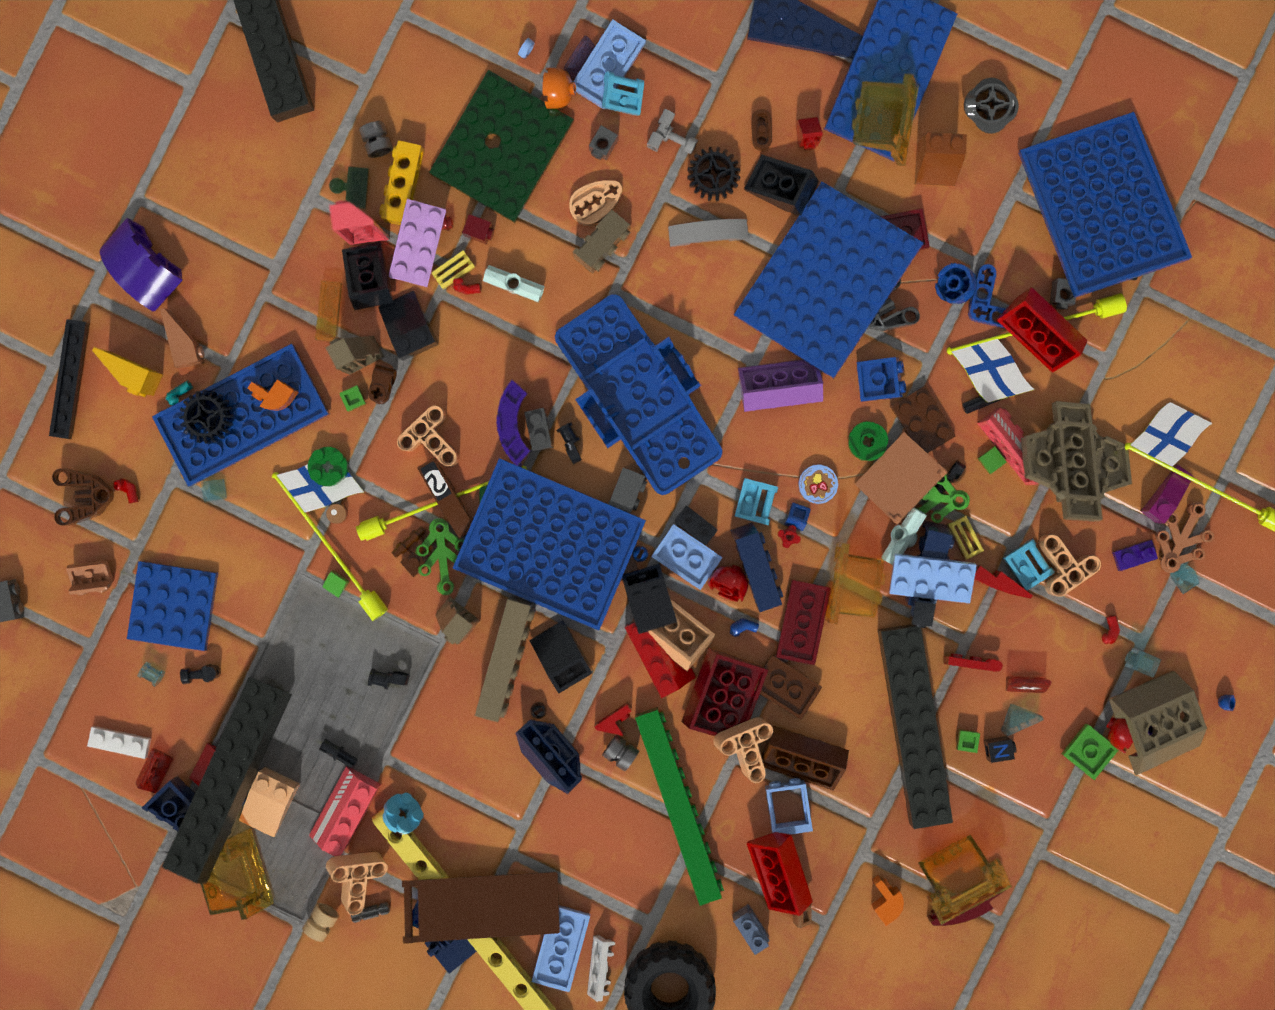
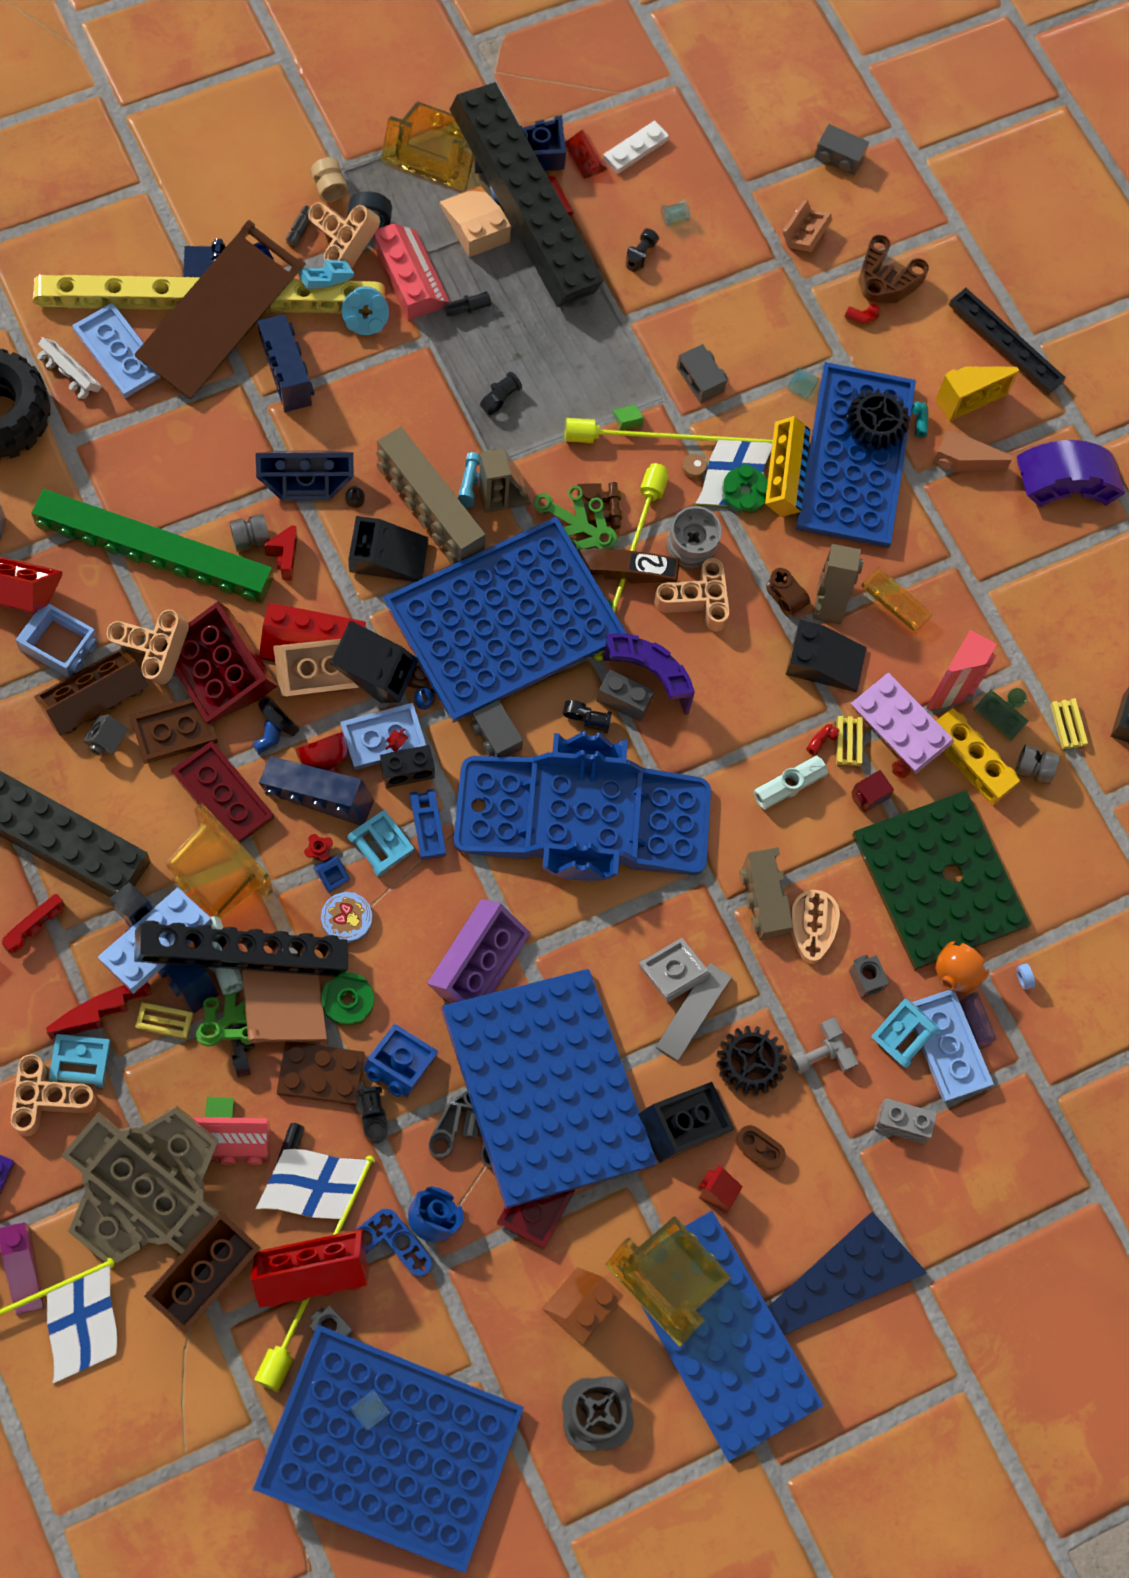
camera: 115 degrees right, 20 degrees down
blue plate [127,561,218,651] -> none
orange brick [247,380,299,411] -> none
bright green plate [339,385,367,412] -> none
black slope [342,241,393,311] -> none
none -> dark grey brick [83,715,128,756]
none -> black brick [134,920,348,977]
none -> reddish brown slope [143,1211,261,1334]
none -> dark blue wedge [257,314,315,412]
none -> black tile [258,695,299,736]
none -> medium azure slope [299,260,354,289]
none -> black wheel [347,191,392,228]
none -> clear light blue plate [350,1390,390,1431]
none -> black connector [358,1086,388,1144]
none -> red plate [385,728,408,752]
none -> blue plate [409,789,446,860]
none -> medium azure plate [458,452,480,511]
none -> light grey tile [639,938,711,1003]
none -> light grey wheel [666,506,722,569]
none -> dark grey brick [676,344,727,403]
none -> yellow brick [765,416,811,517]
none -> light grey hinge [874,1098,937,1144]
none -> light yellow tile [1050,698,1088,750]

